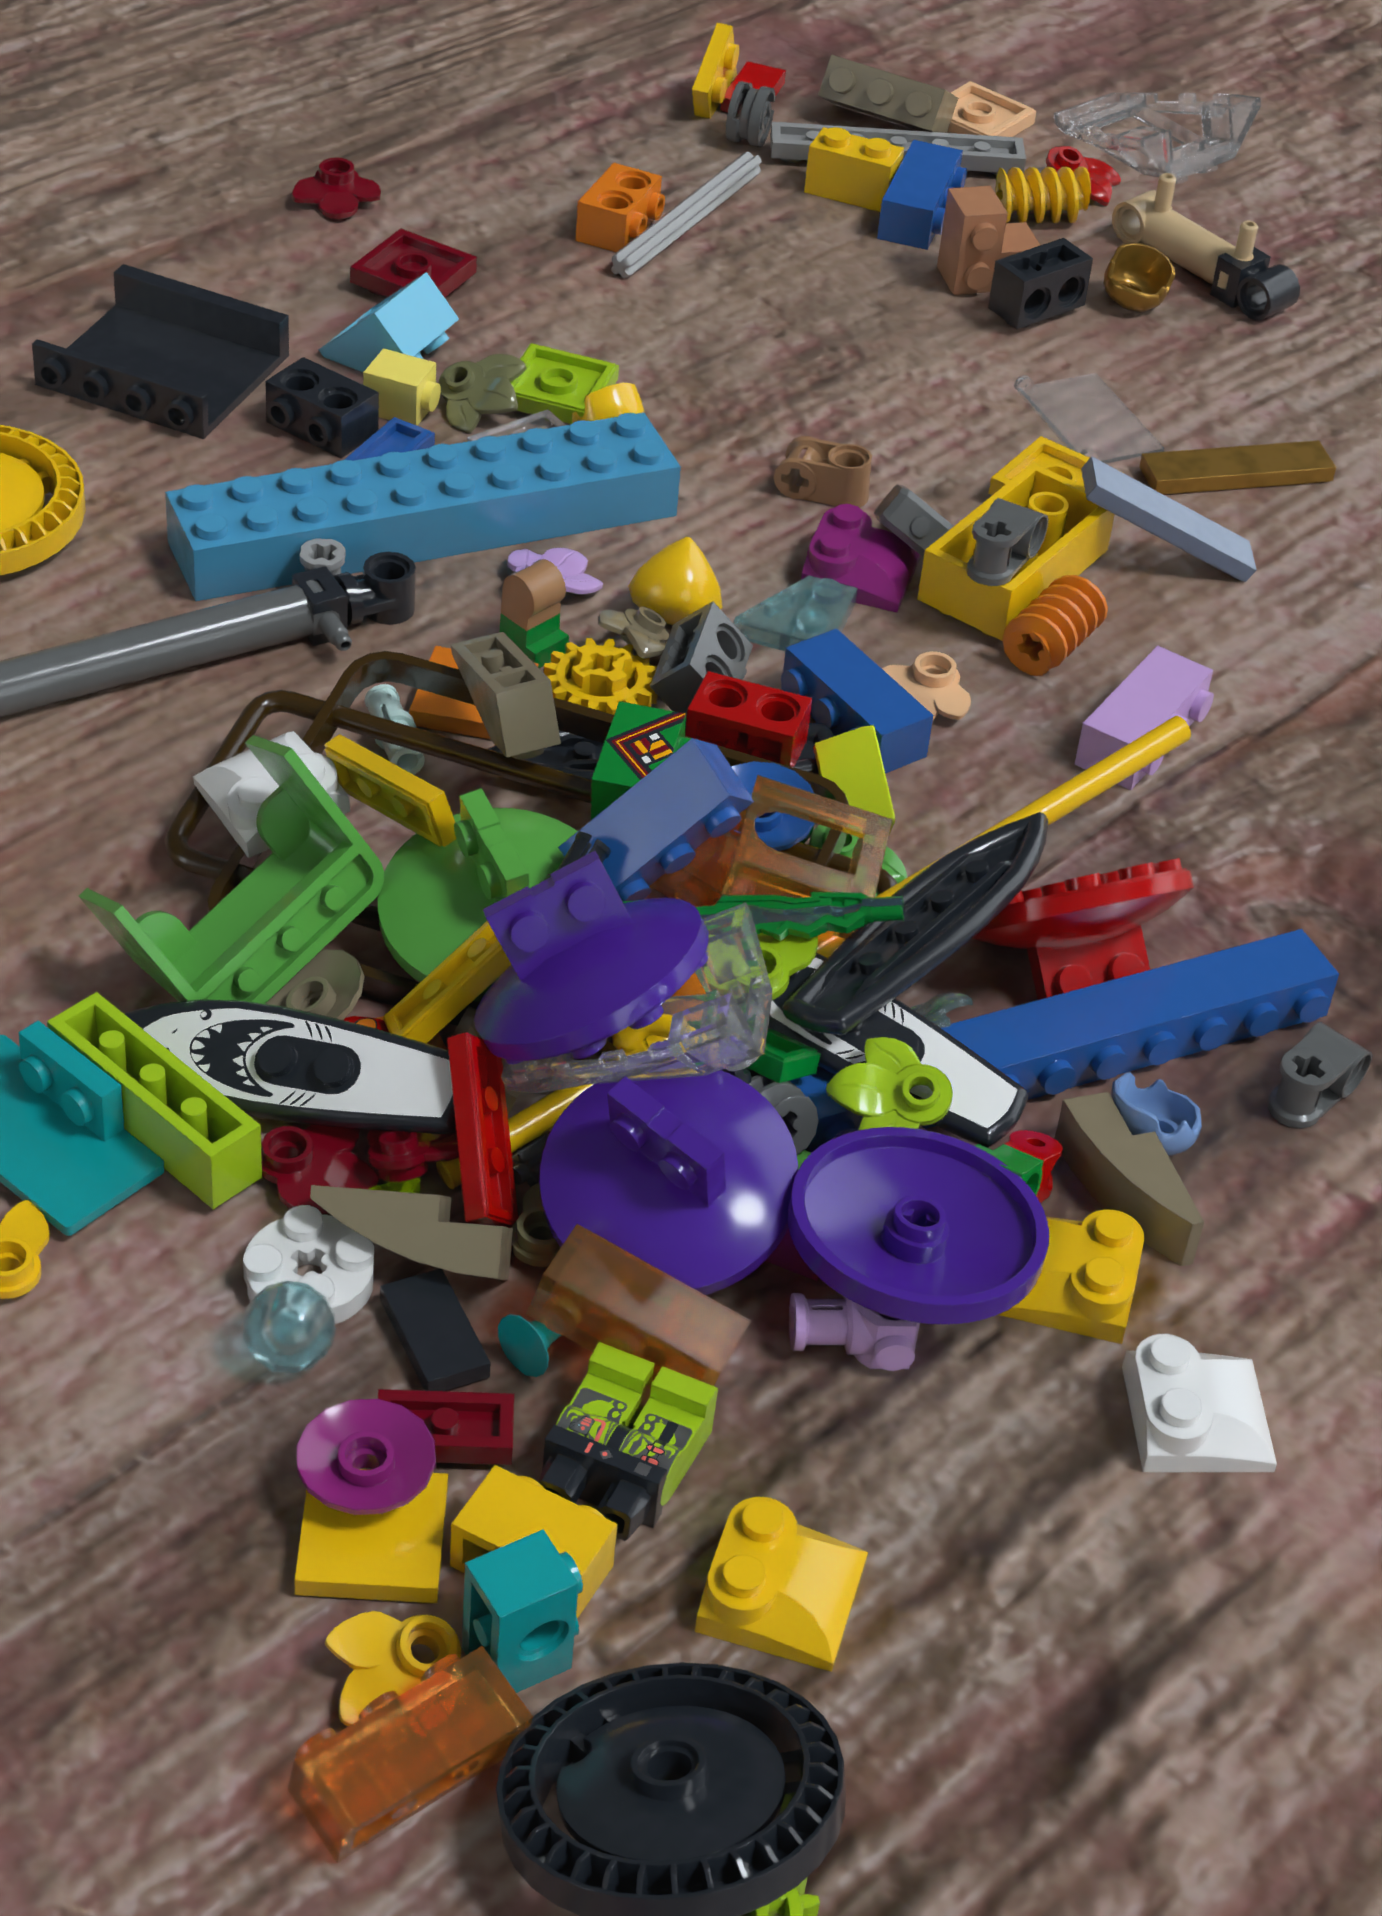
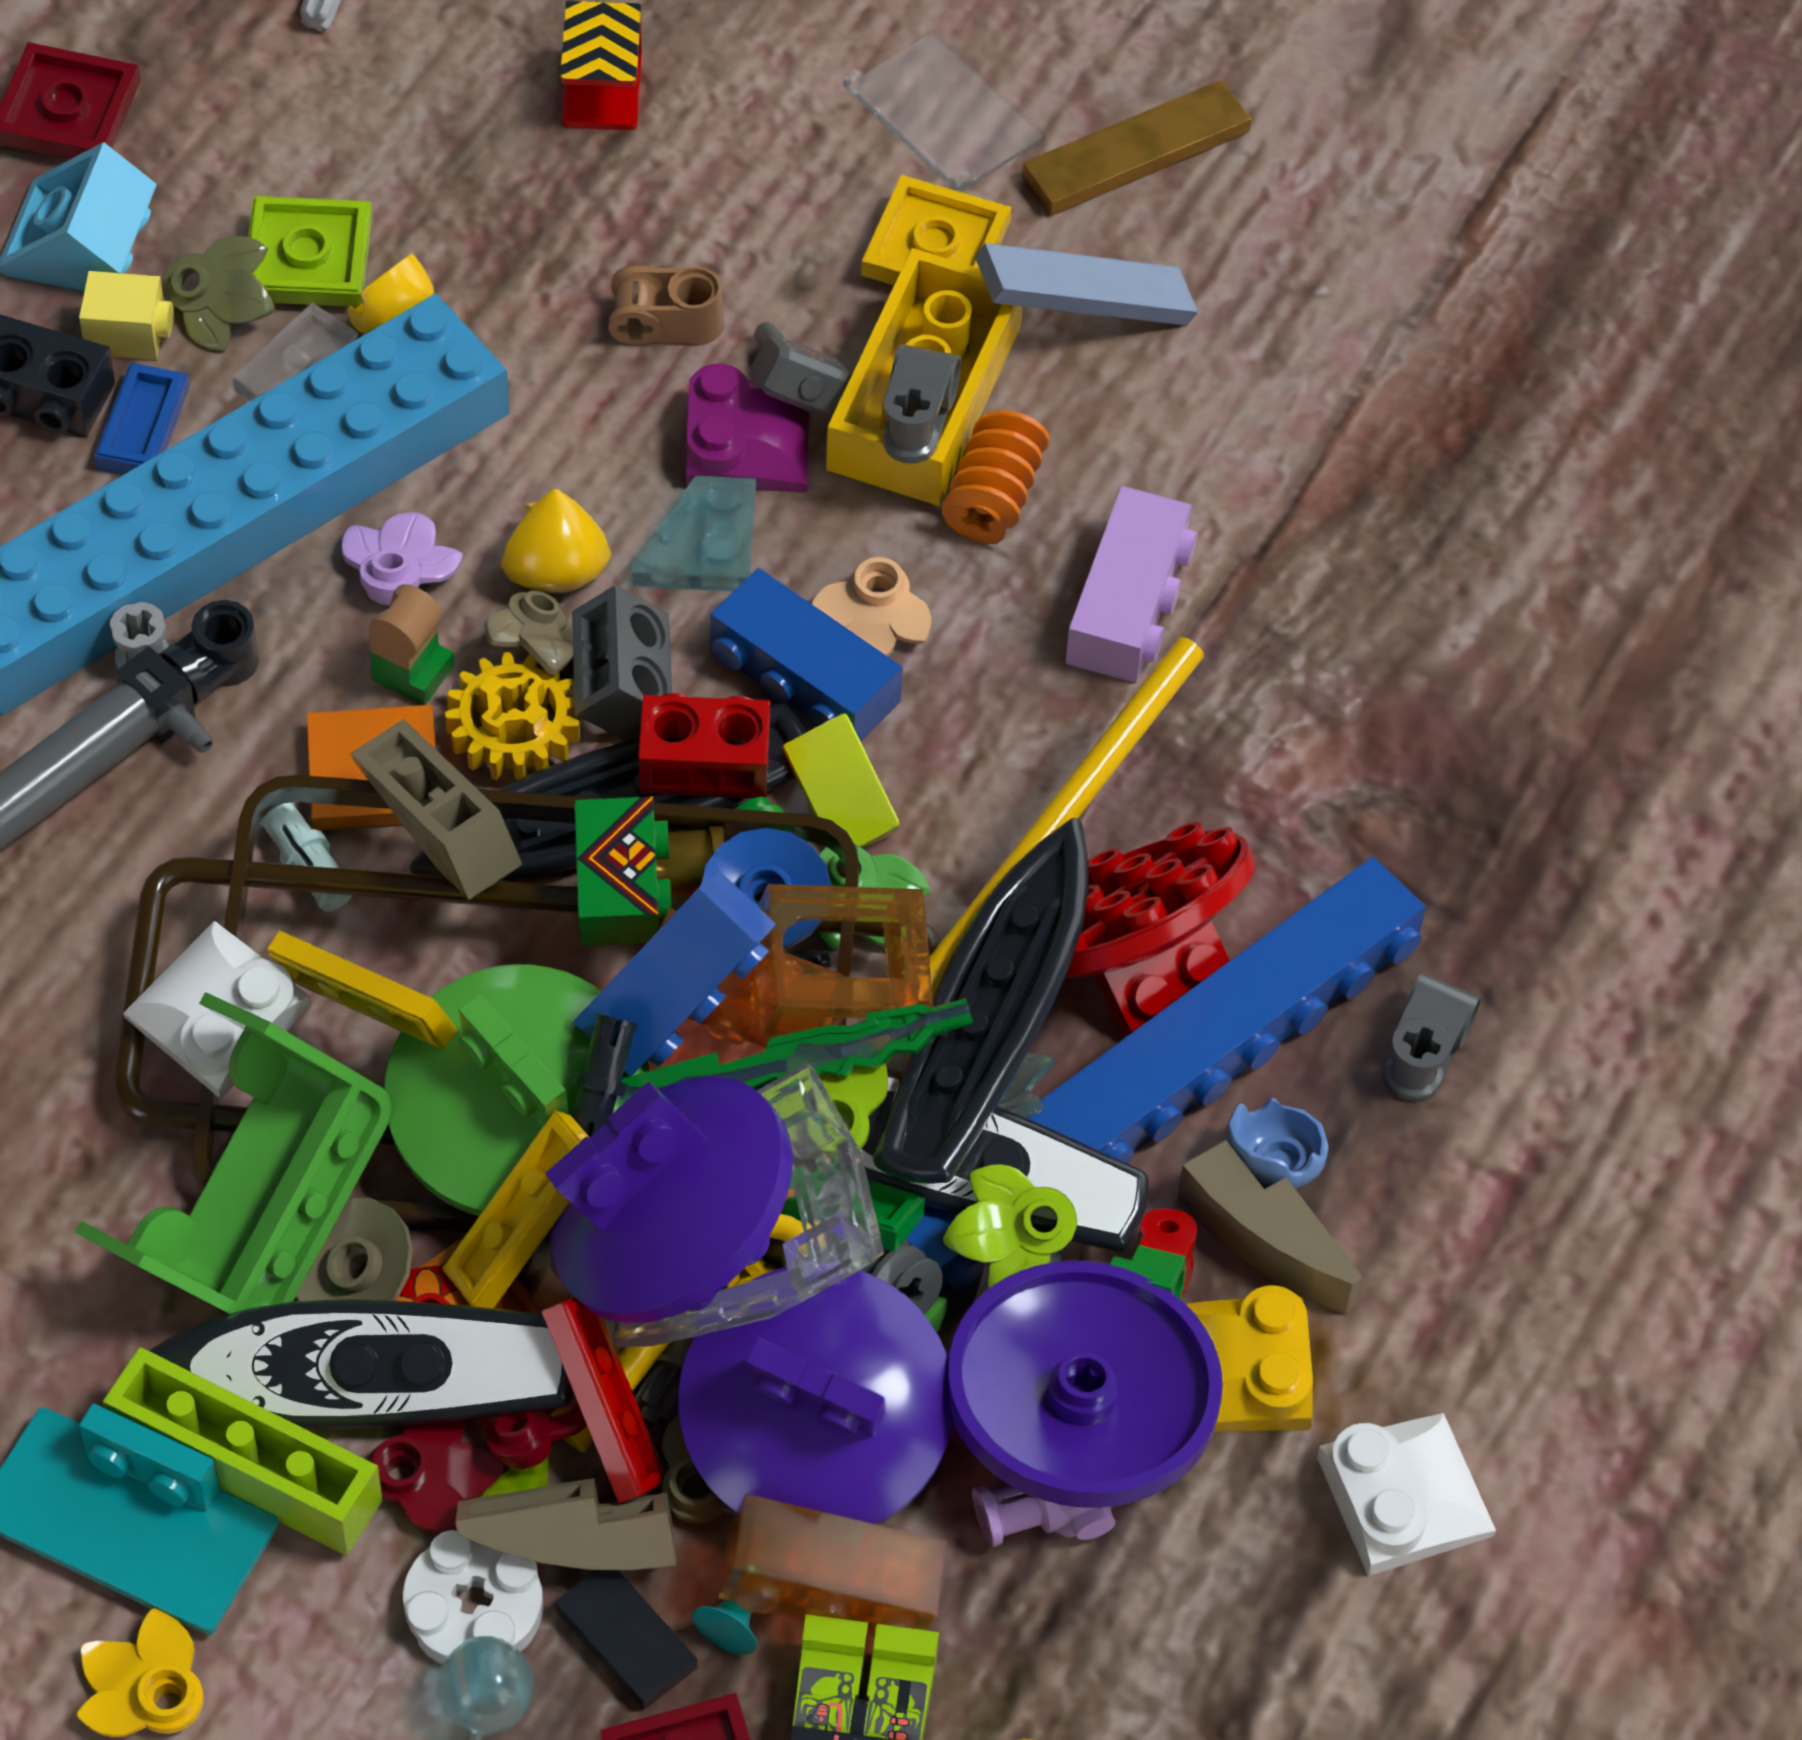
camera: 15 degrees left, 15 degrees up
none -> piece [561,1,642,130]

